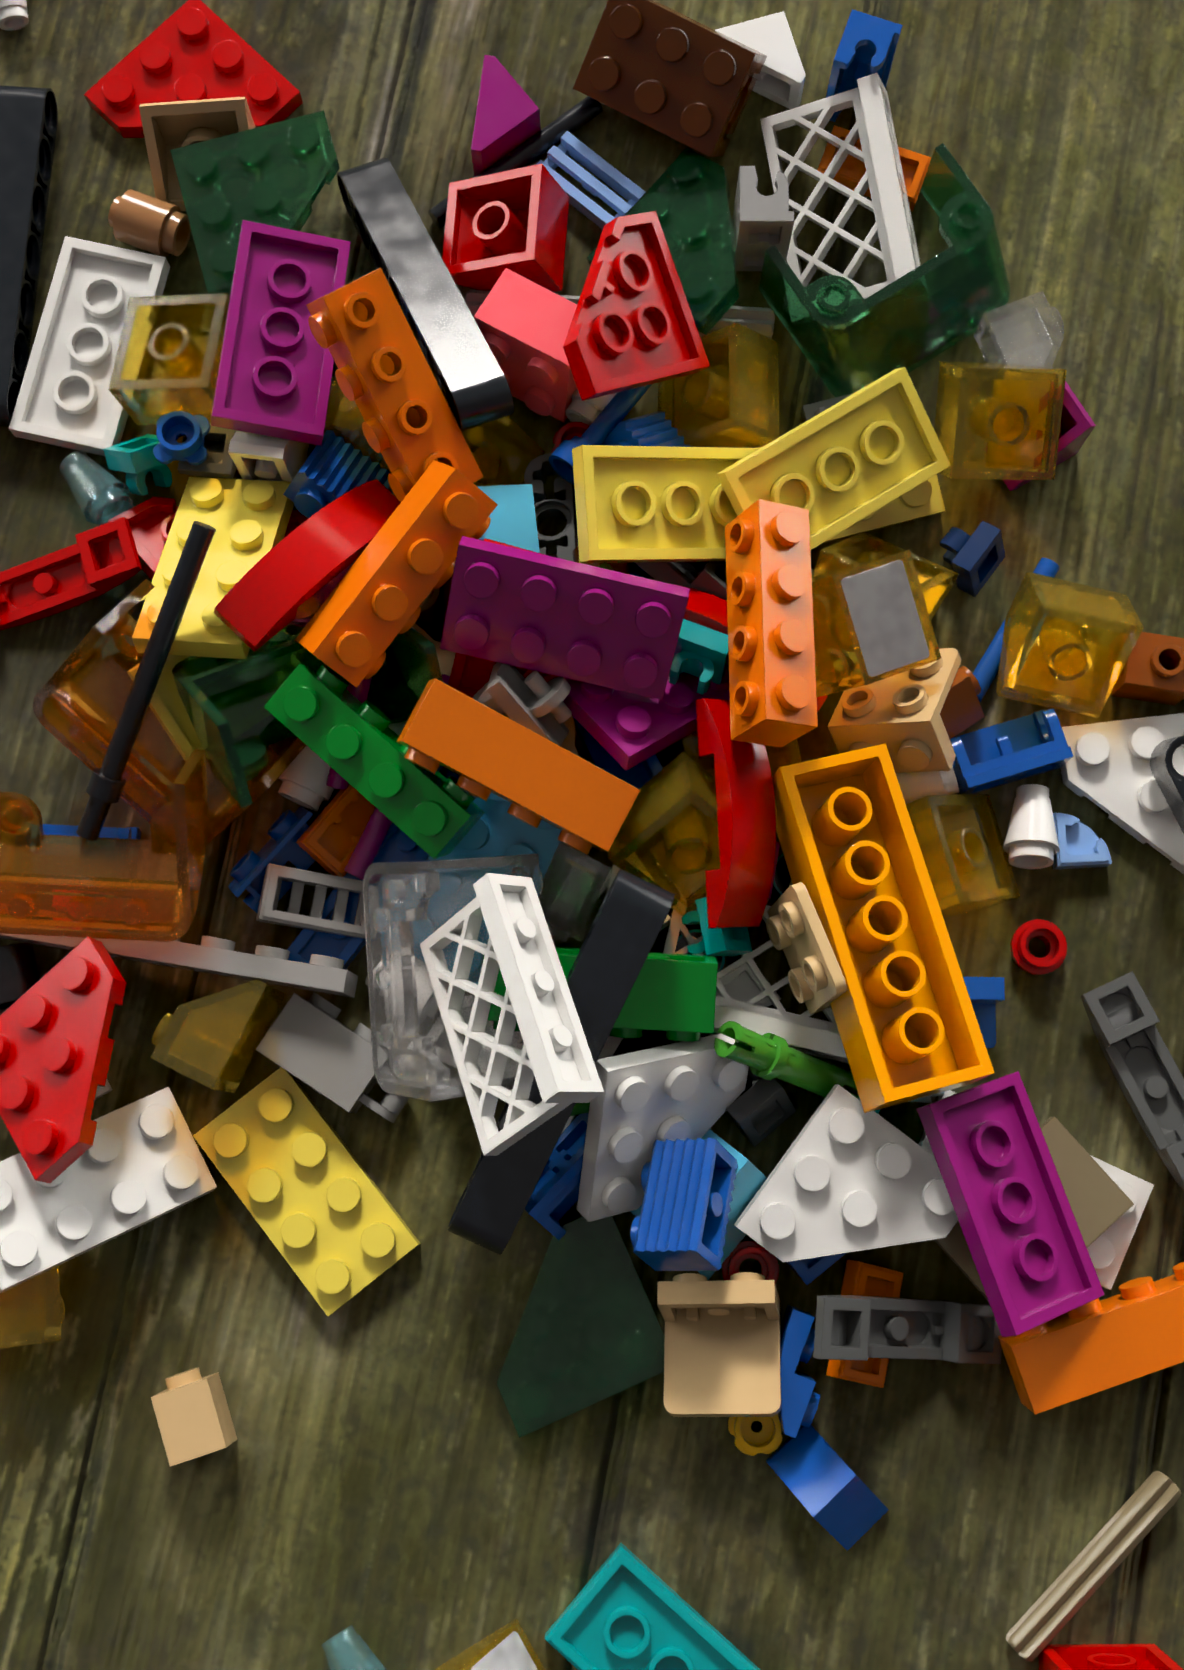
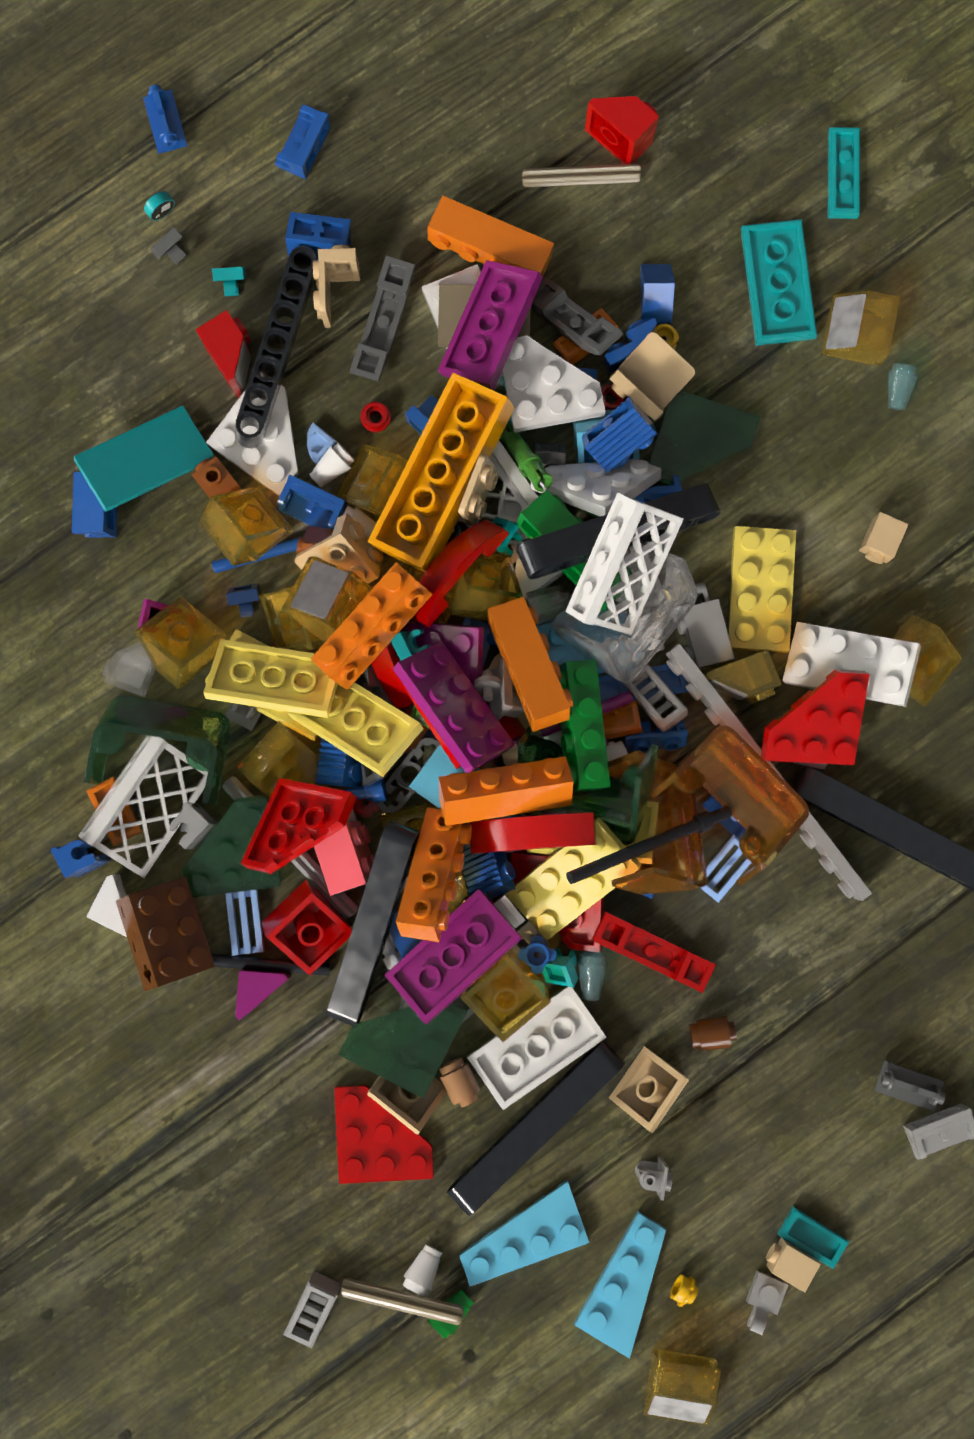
camera: 140 degrees left, 5 degrees up
none -> light blue tile [694,834,758,903]

